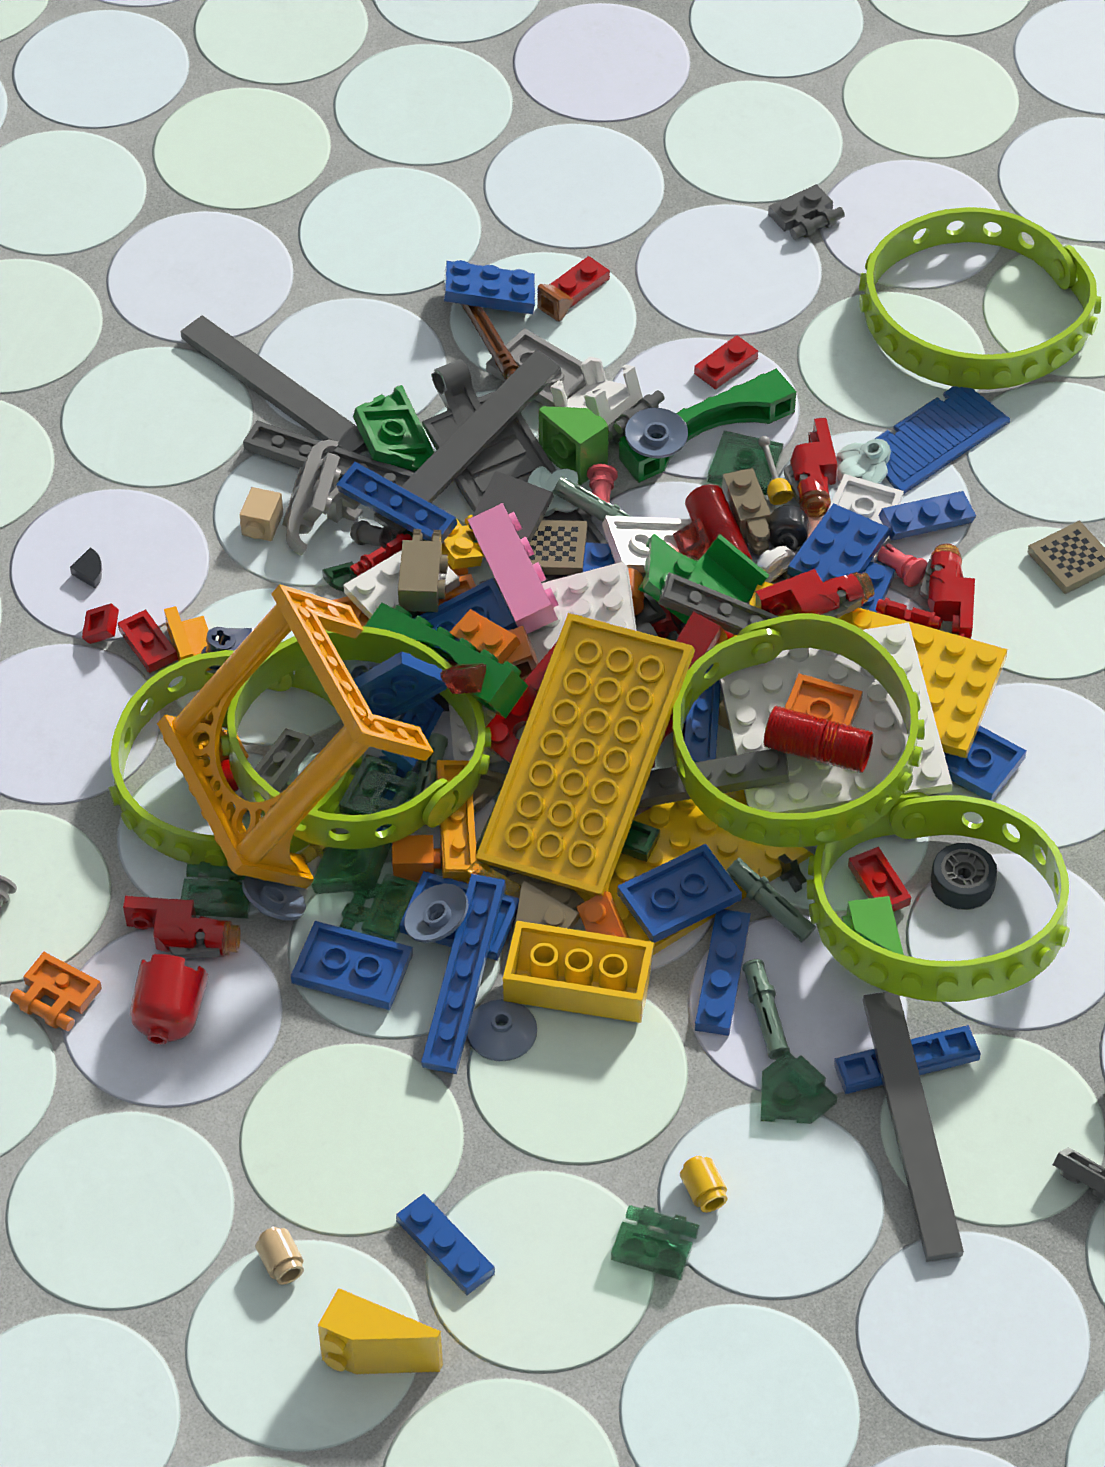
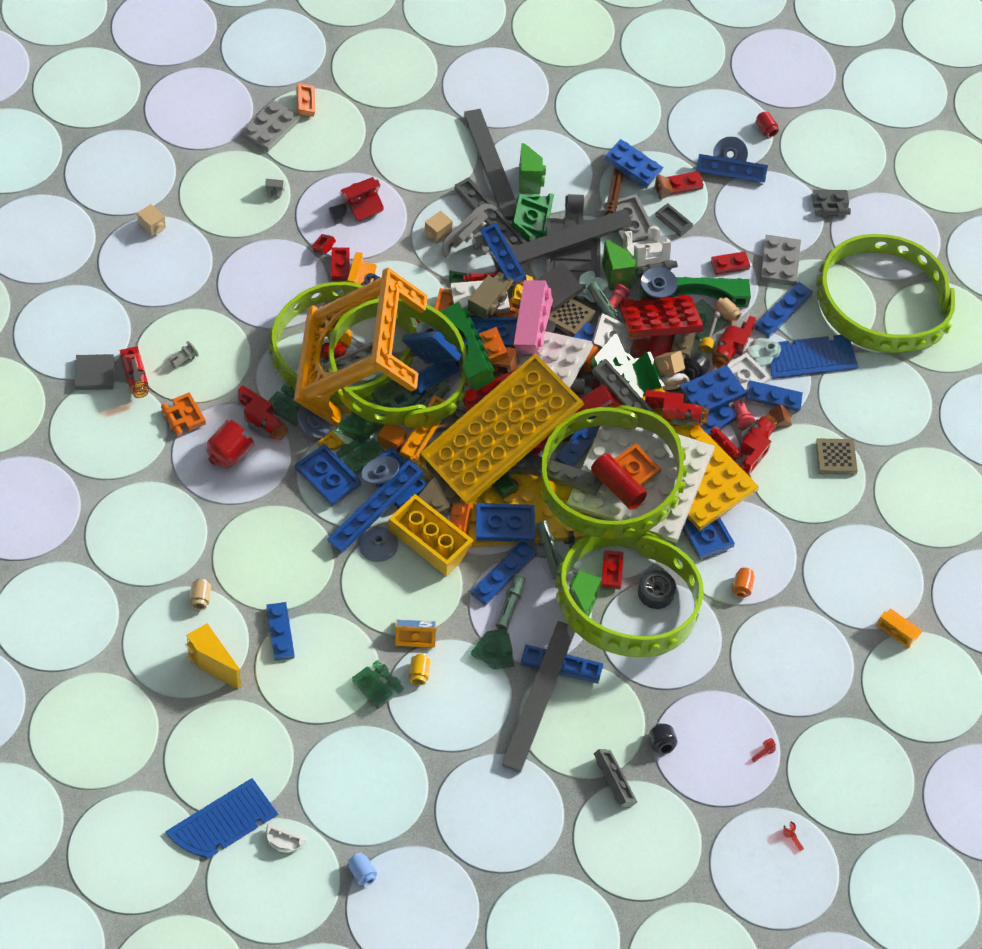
camera: 25 degrees right, 5 degrees up
dark grey pin [350,520,392,548] -> none
clear red slope [440,663,487,694] -> none
none -> yellow tile [318,431,345,450]
none -> red piece [339,177,384,221]
none -> light orange panel [395,620,436,647]
none -> bright green slope [519,143,546,194]
none -> red piece [619,295,704,338]
none -> tan brick [654,351,685,376]
none -> dark grey tile [655,203,693,237]
none -> blue plate [696,154,768,183]
none -> sand blue dish [713,136,748,161]
none -> tan brick [714,297,741,324]
none -> orange brick [732,568,755,598]
none -> blue plate [754,282,813,338]
none -> red brick [755,112,779,138]
none -> light grey plate [760,234,801,286]
none -> dark orange slope [769,404,792,428]

